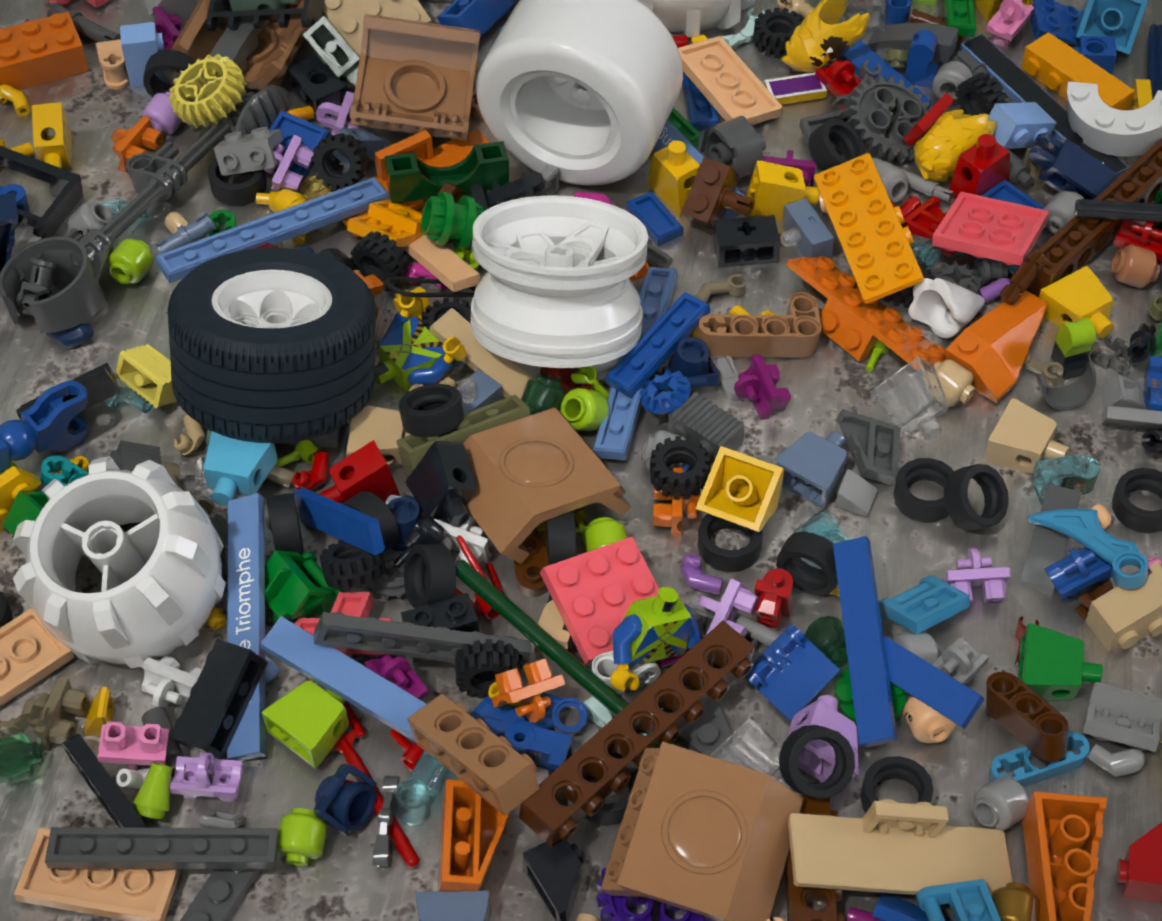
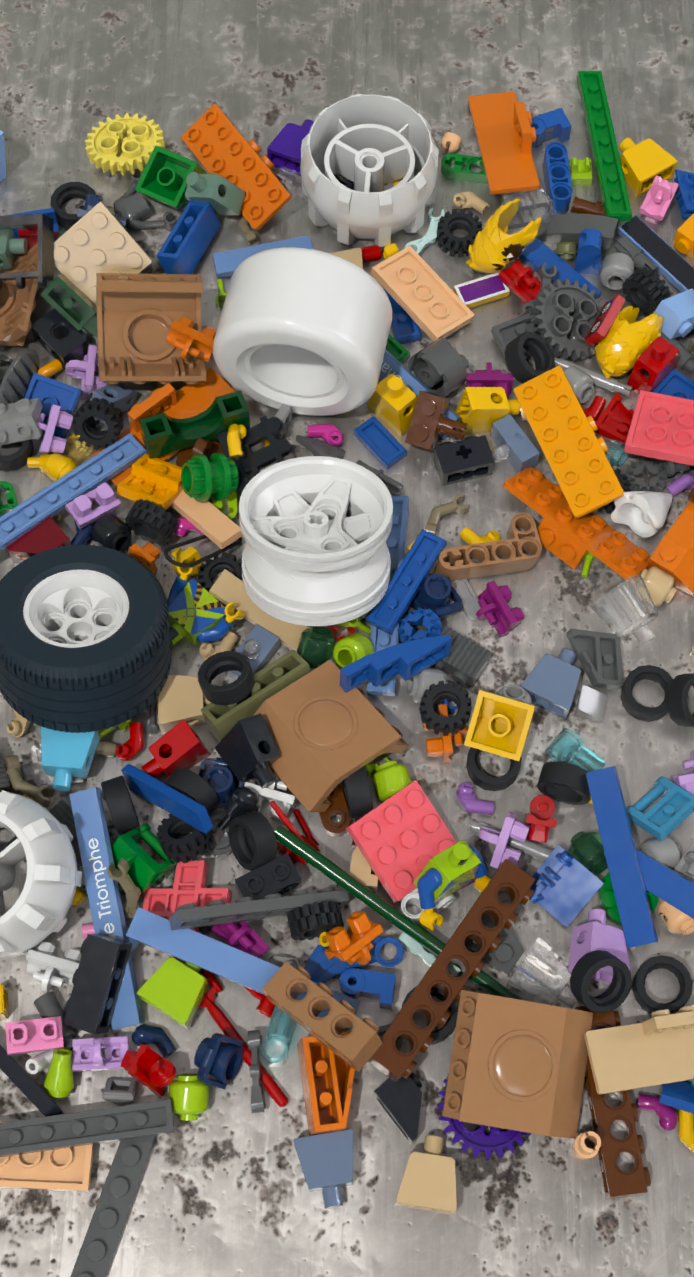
camera: 10 degrees left, 15 degrees up
none -> lavender hips [65,483,121,529]
none -> dark tan piece [107,858,141,923]
none -> red hips [121,1044,176,1096]
none -> dark blue arm [131,1024,177,1058]
none -> orange hips [166,317,216,362]
none -> yellow arm [227,424,247,458]
none -> blue slope [340,635,452,693]

